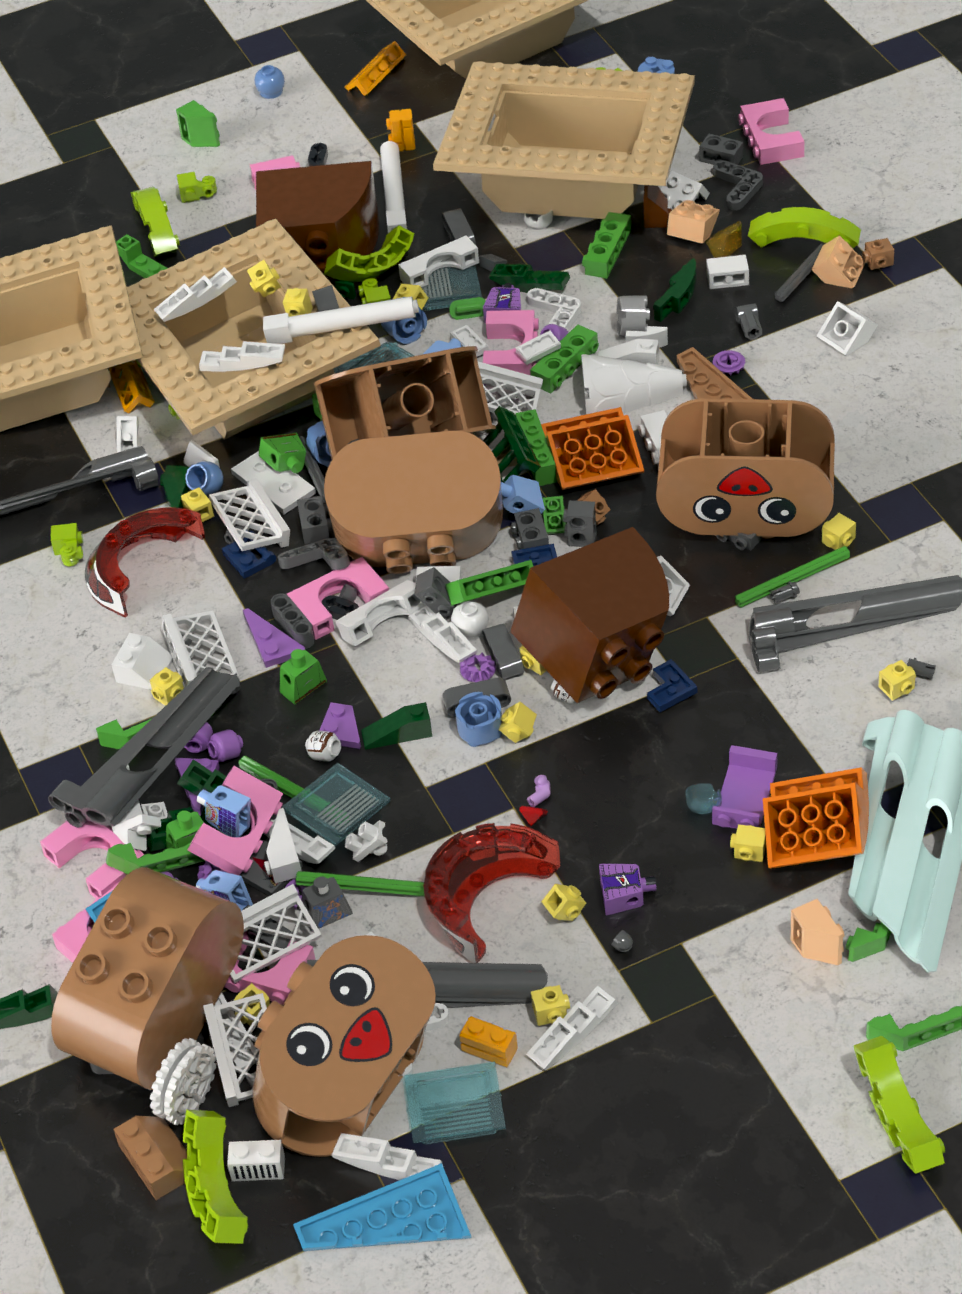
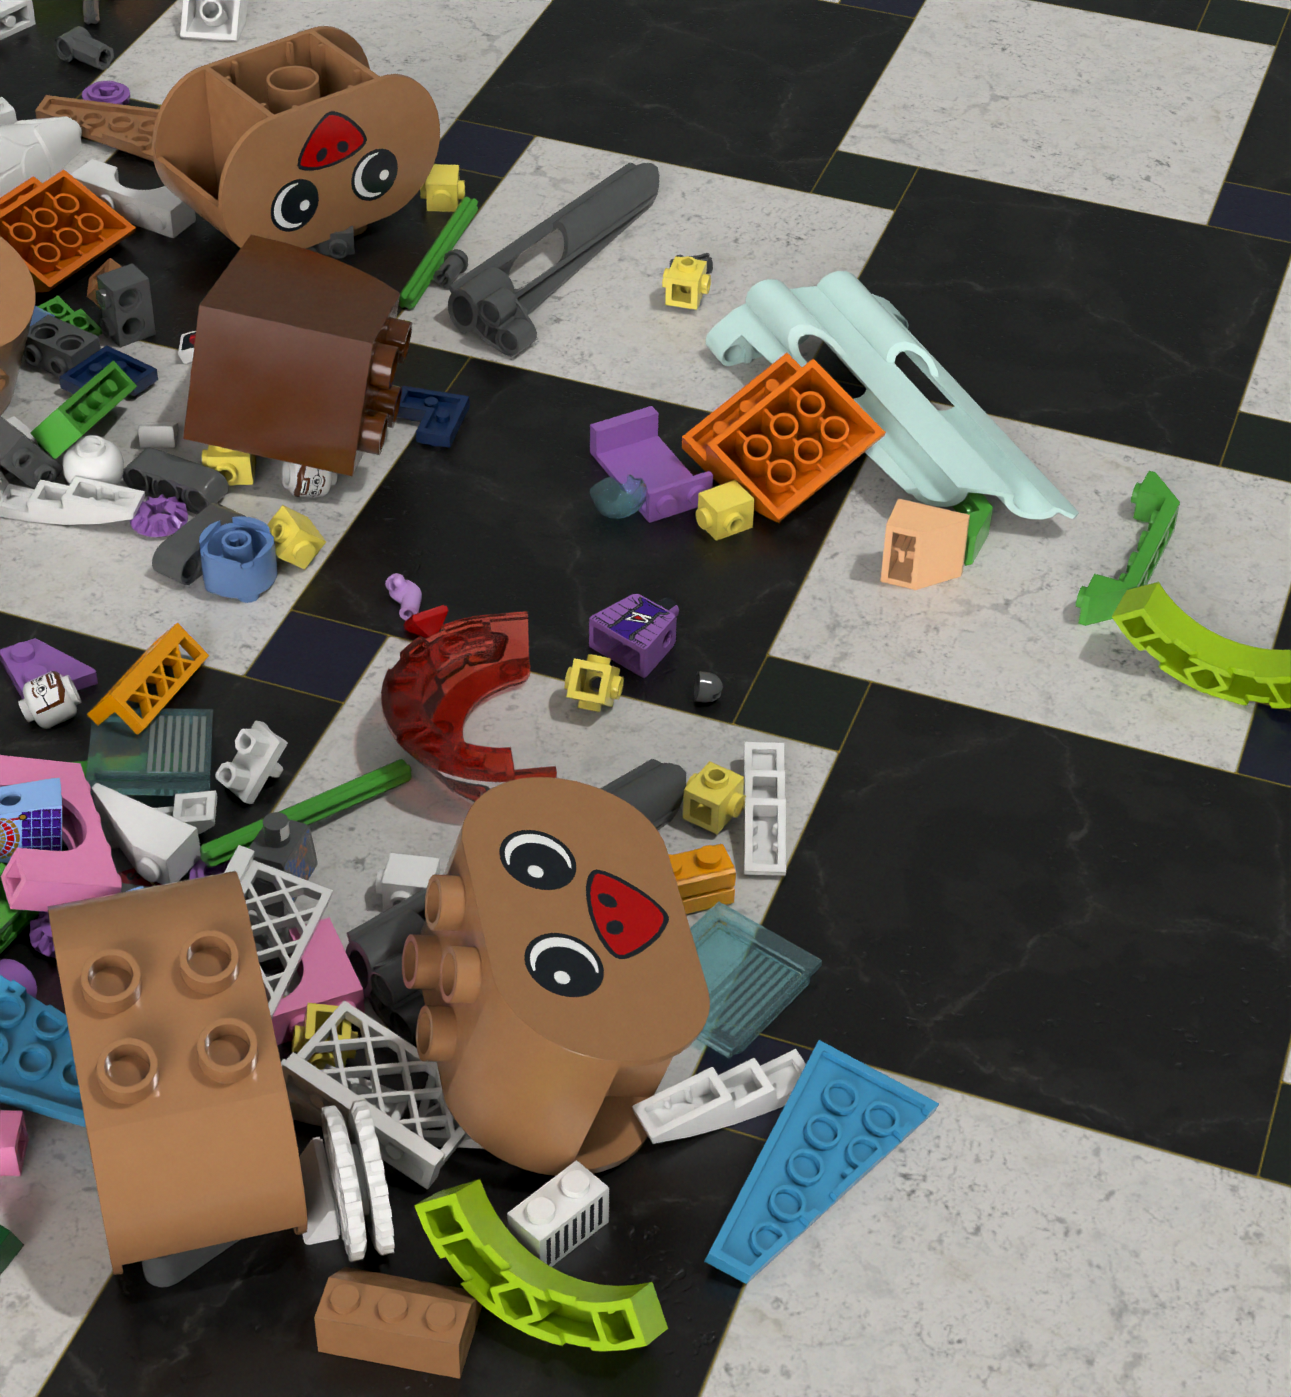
camera: 50 degrees left, 5 degrees down
dark green slope [361,702,433,750] -> none
none -> light orange fence [87,622,209,735]

